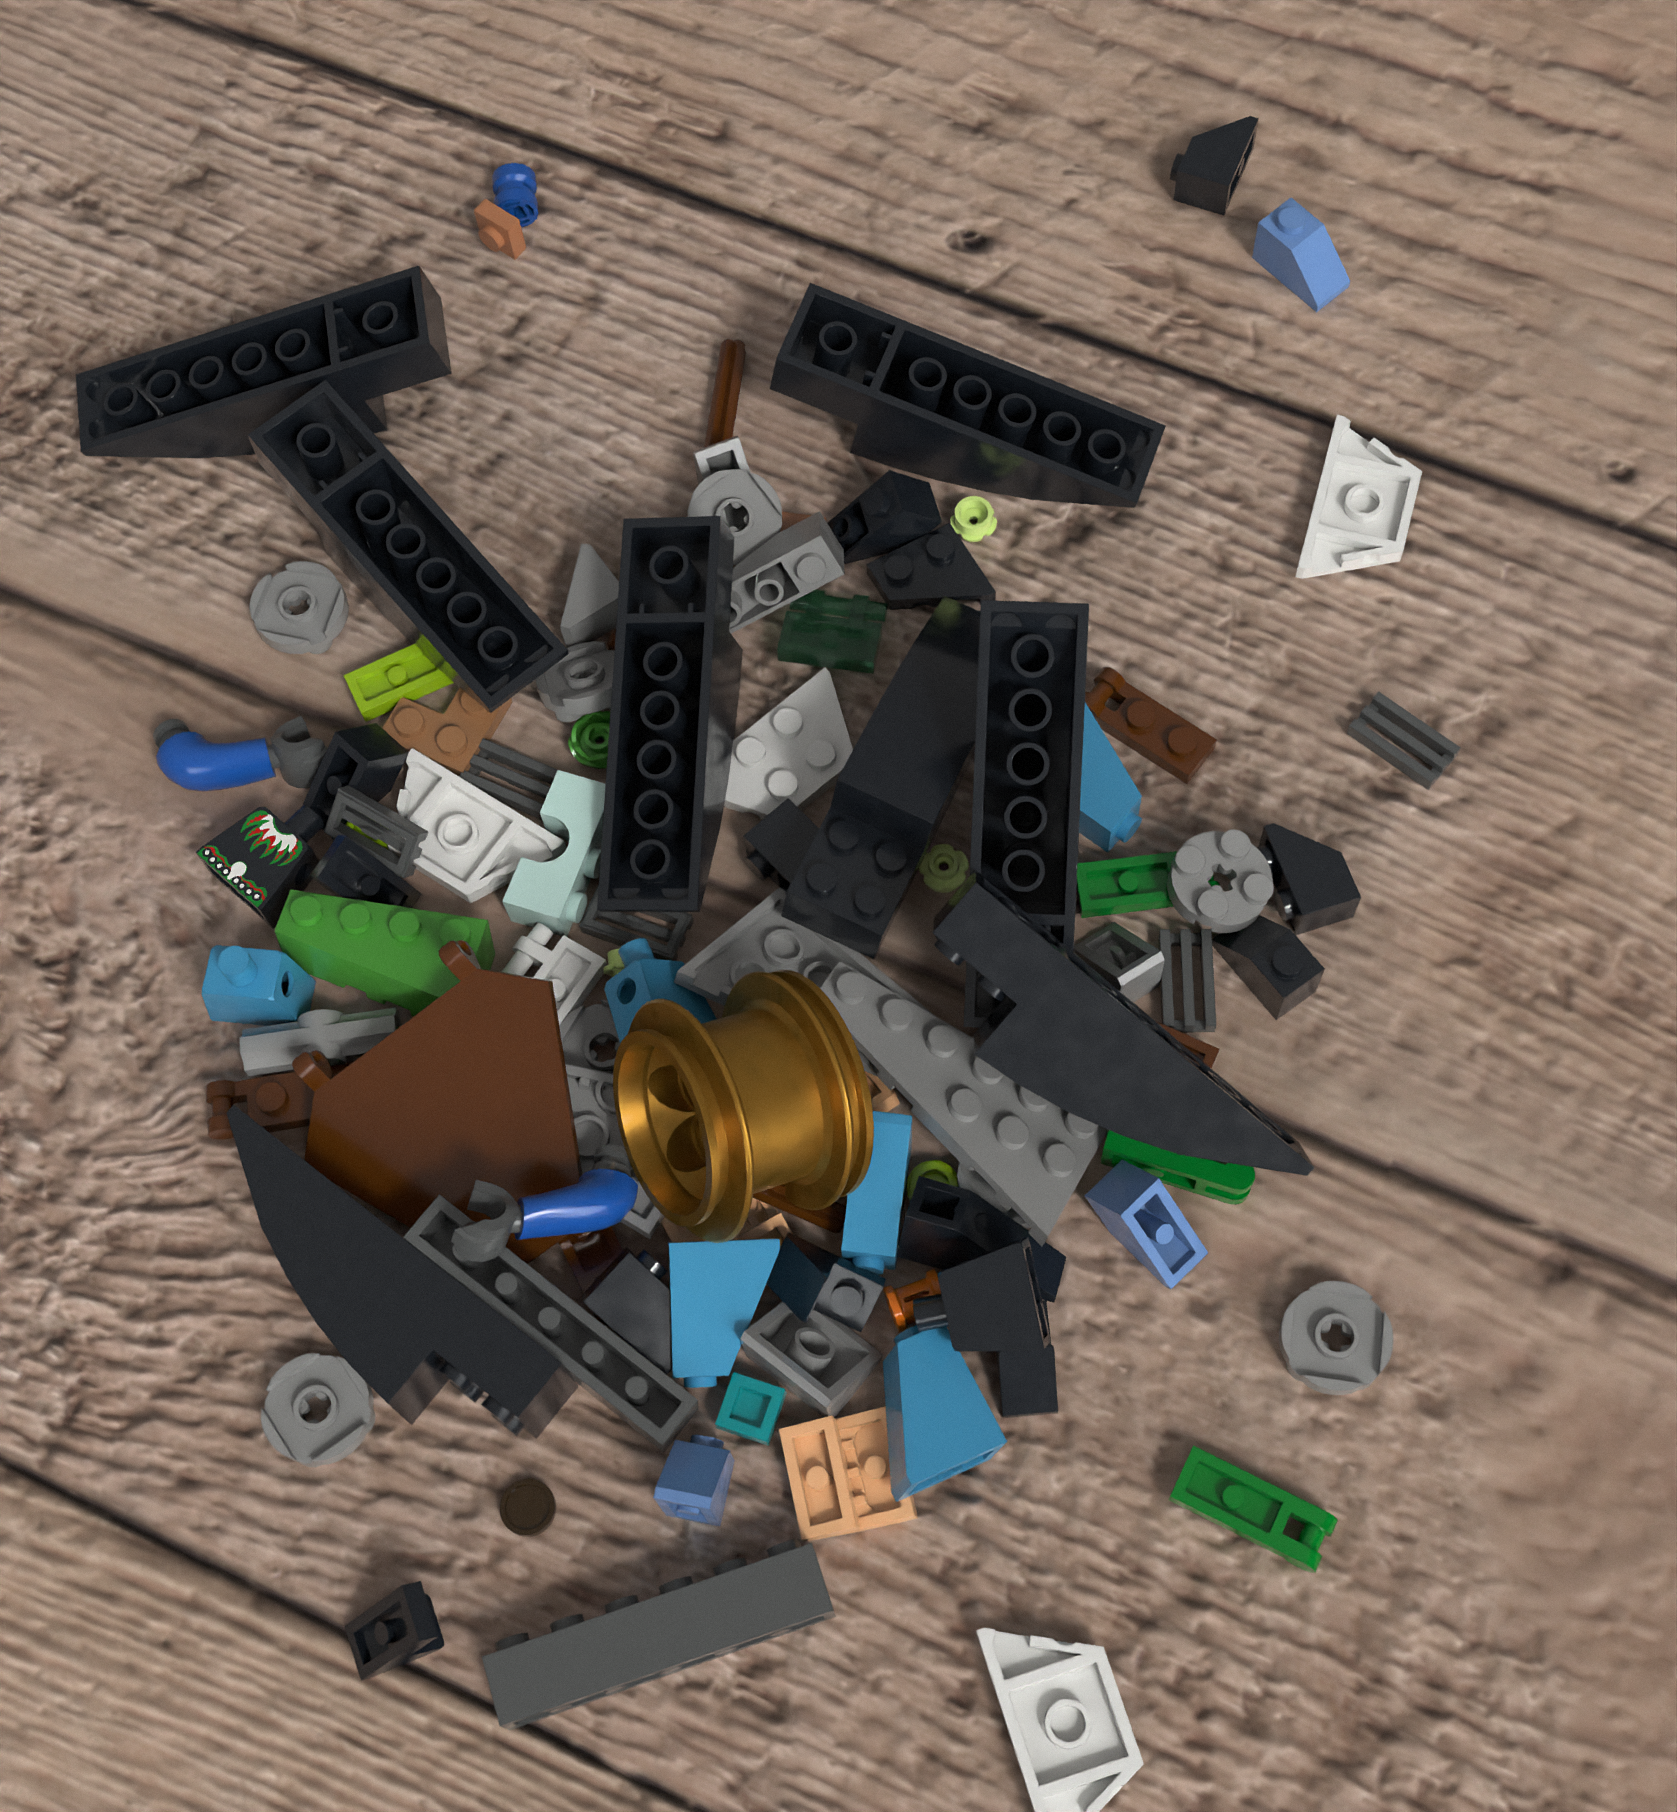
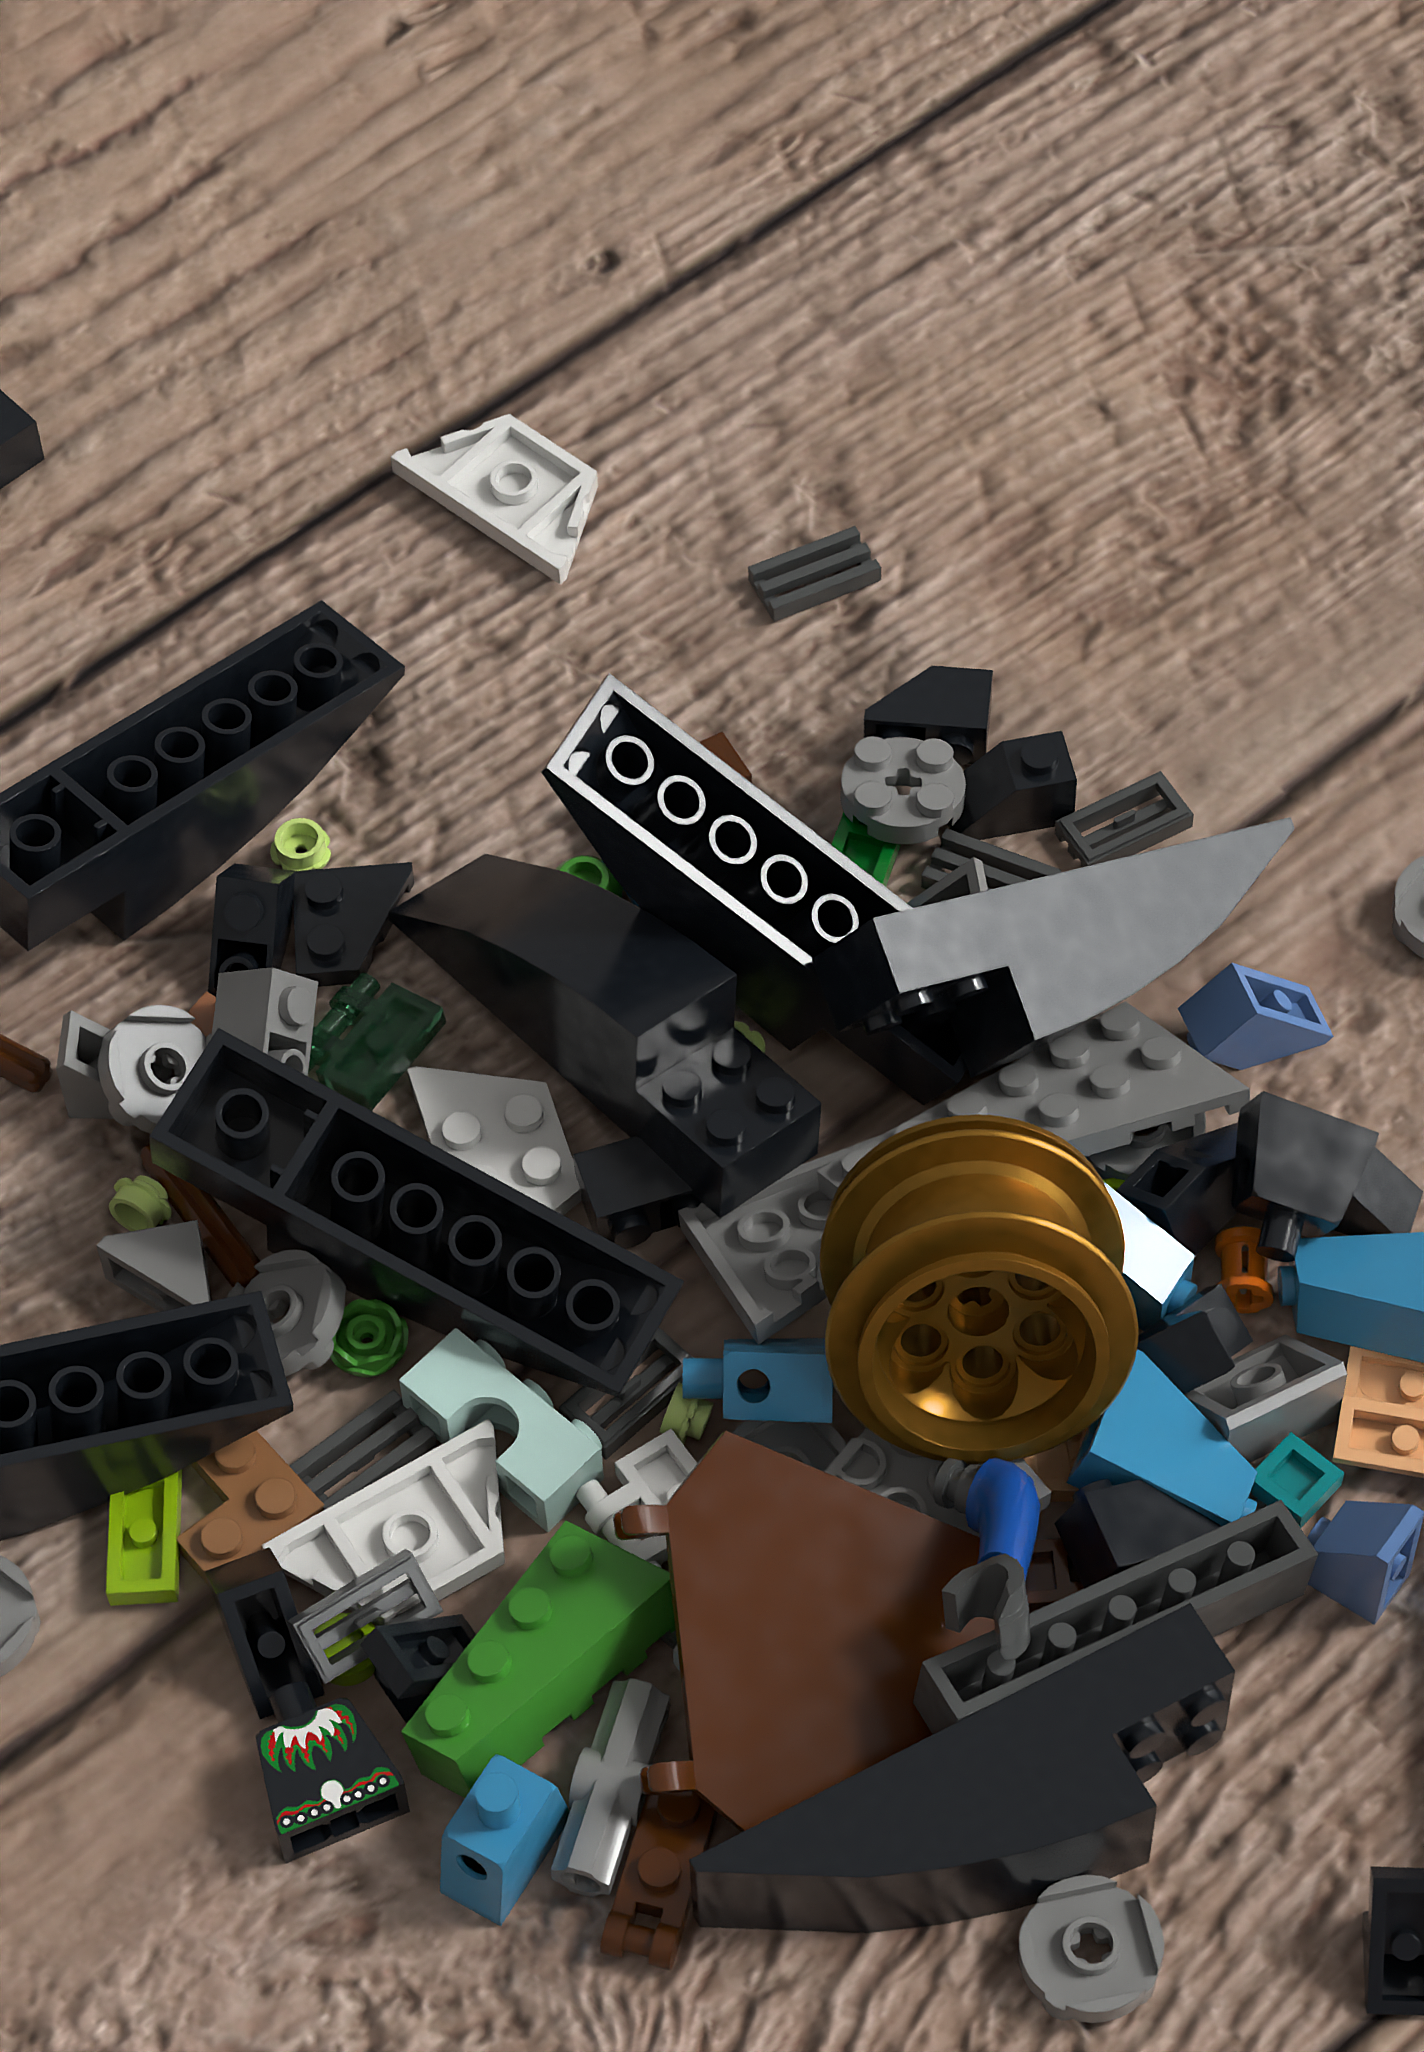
camera: 70 degrees left, 10 degrees down
blue piece [153,716,328,792] -> none
dark brown piece [499,1479,556,1537] -> none
green plate [1101,1130,1255,1205] -> none
medium blue slope [1252,198,1350,312] -> none
none -> dark grey tile [1055,771,1194,868]

